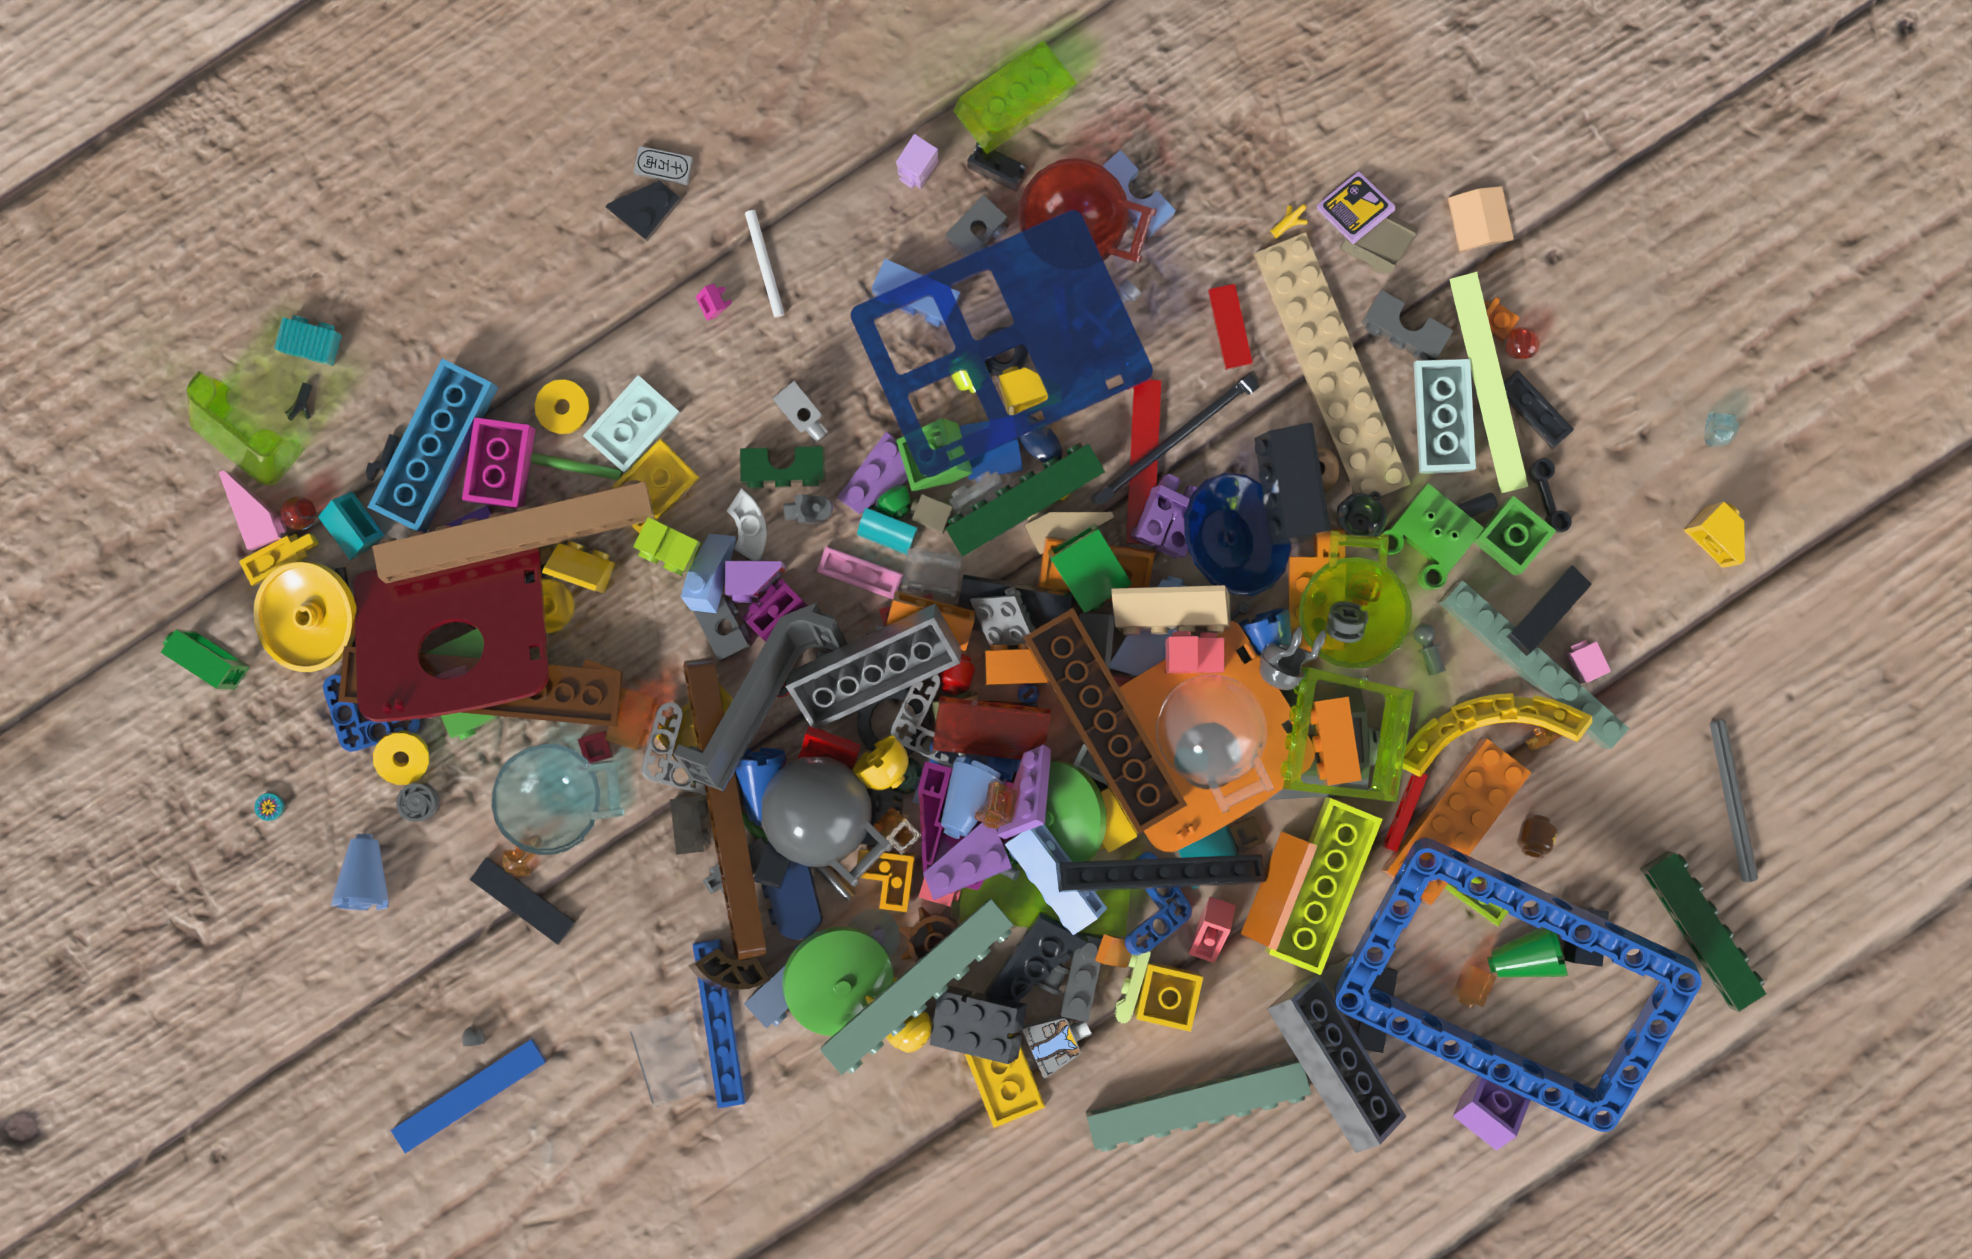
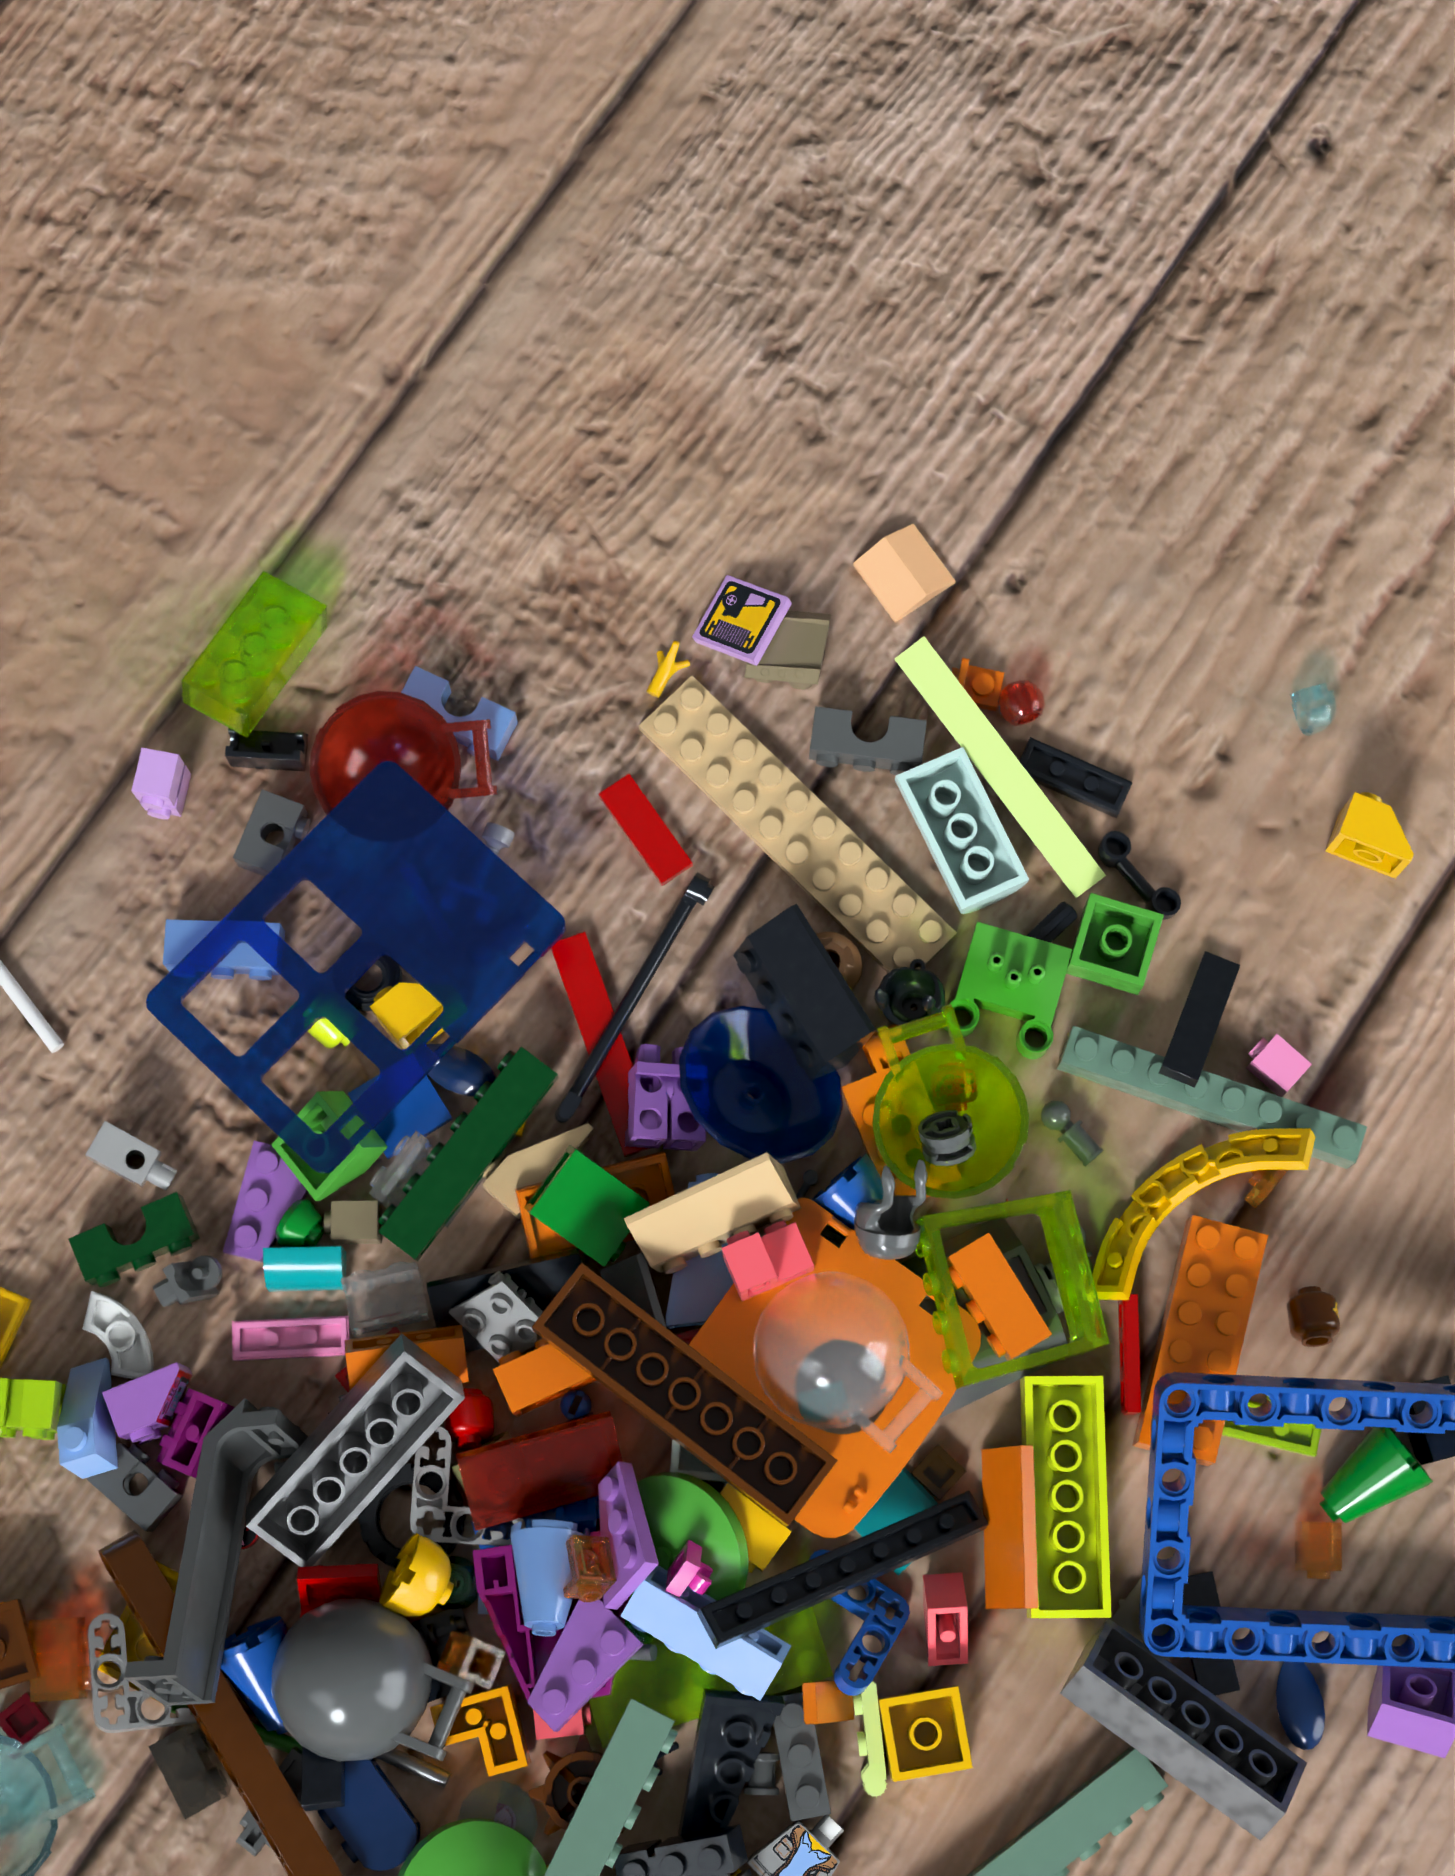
camera: 25 degrees left, 10 degrees down
none -> dark pink tile [665,1540,713,1598]
none -> dark blue arm [1276,1662,1325,1750]

